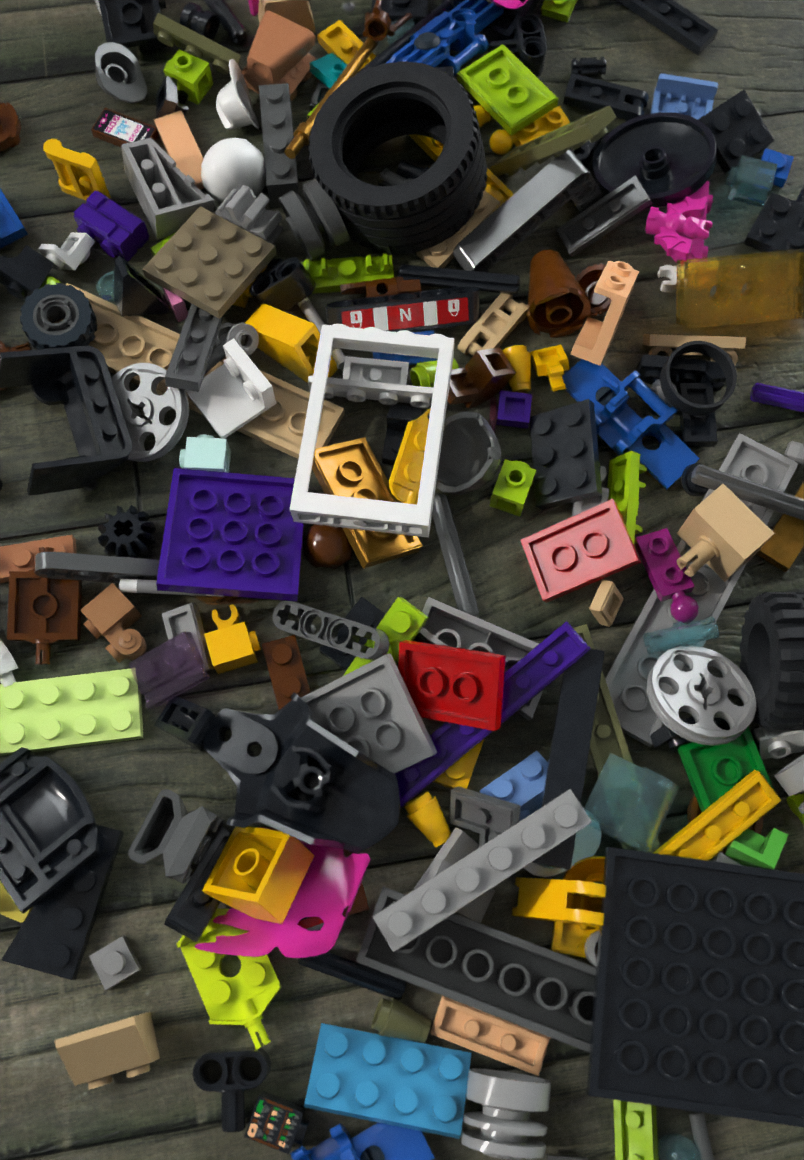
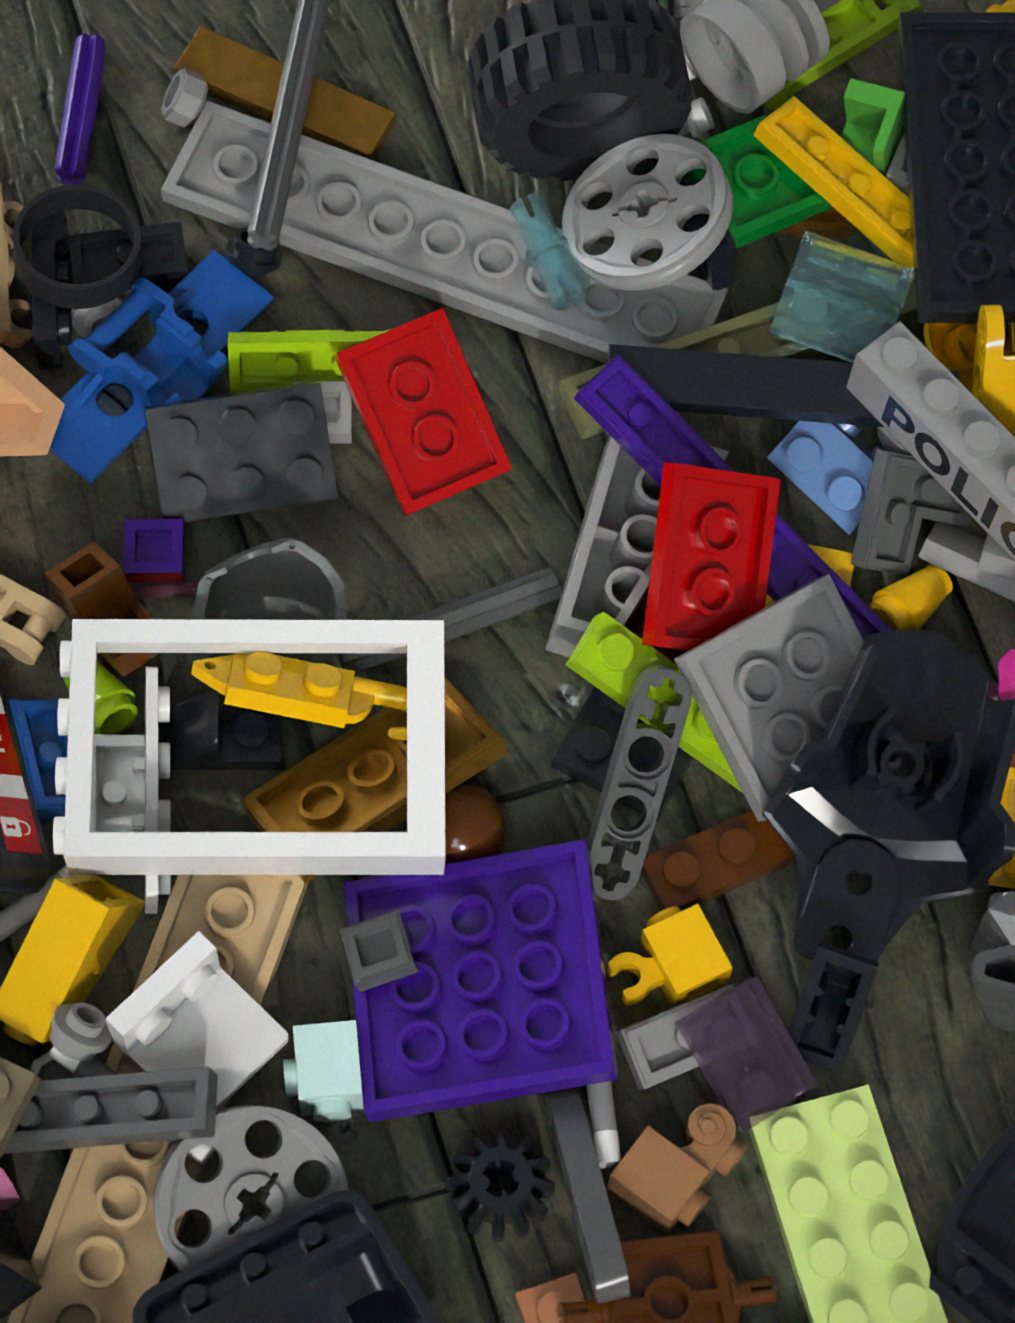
camera: 100 degrees left, 5 degrees down
lime brick [489,459,536,517] -> none
yellow cone [502,345,531,393] -> none
yellow plate [530,344,570,392] -> none
tan tile [589,579,623,627] -> none
magenta plate [634,528,699,623] -> none
tan brick [677,484,775,582] -> none
none -> dark grey tile [339,909,419,992]

